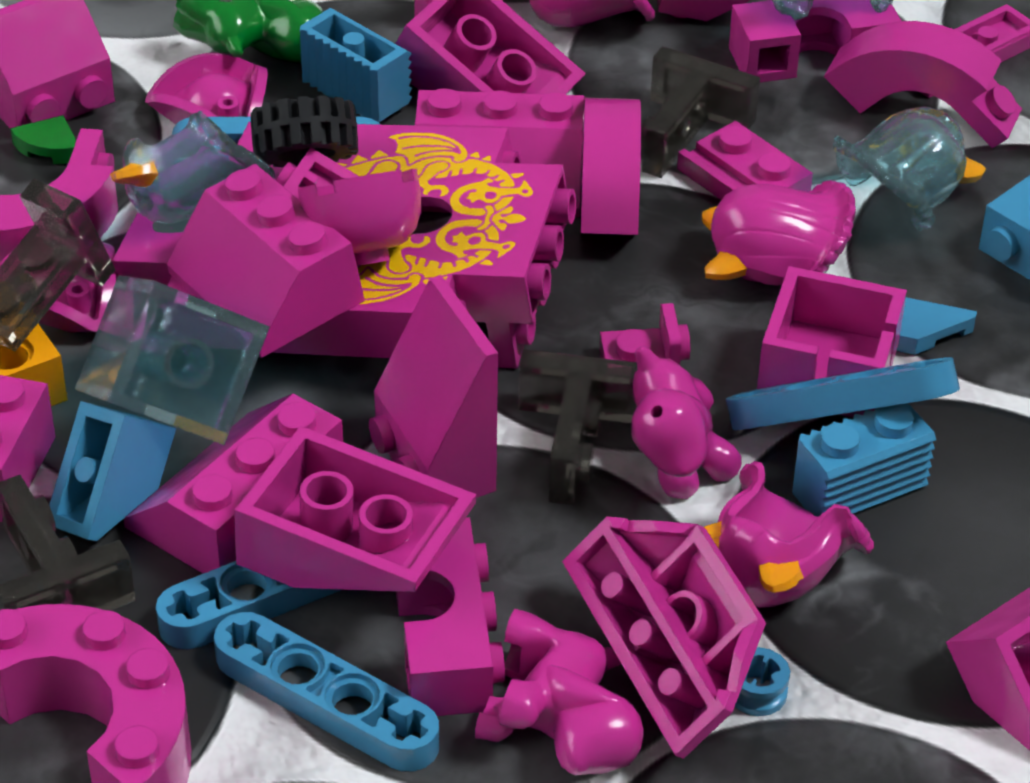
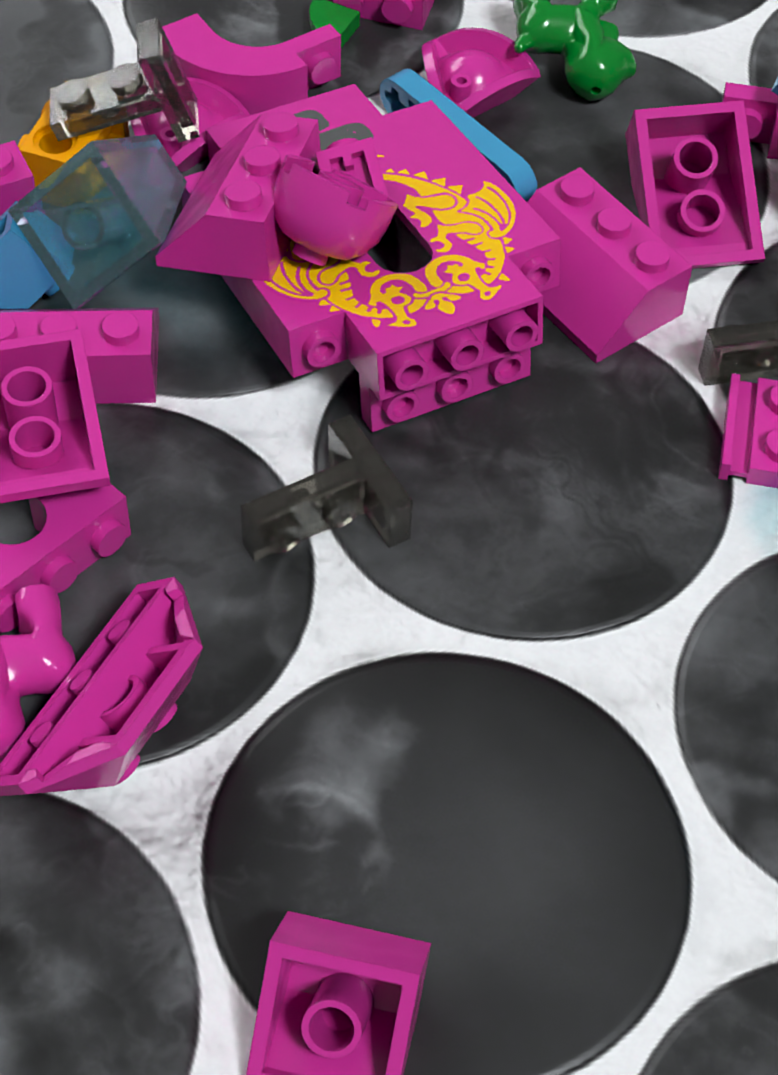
camera: 50 degrees right, 10 degrees up
clear light blue hair [110,111,275,224] -> none
black tyre [250,96,359,167] -> none
dark azure brick [300,8,412,122] -> none
dark pink slope [369,275,498,498] -> none
dark pink arch [580,97,641,235] -> none
dark pink bracket [599,303,691,390] -> none
dark pink animal [631,346,742,499] -> none
dark pink hair [702,180,856,286] -> none
dark pink hair [704,461,874,608] -> none
dark azure beam [725,357,960,430] -> none
dark azure bush [735,647,791,716] -> none
dark pink piece [757,266,907,418] -> none
dark azure brick [792,403,937,517] -> none
dark azure tile [897,297,977,355] -> none

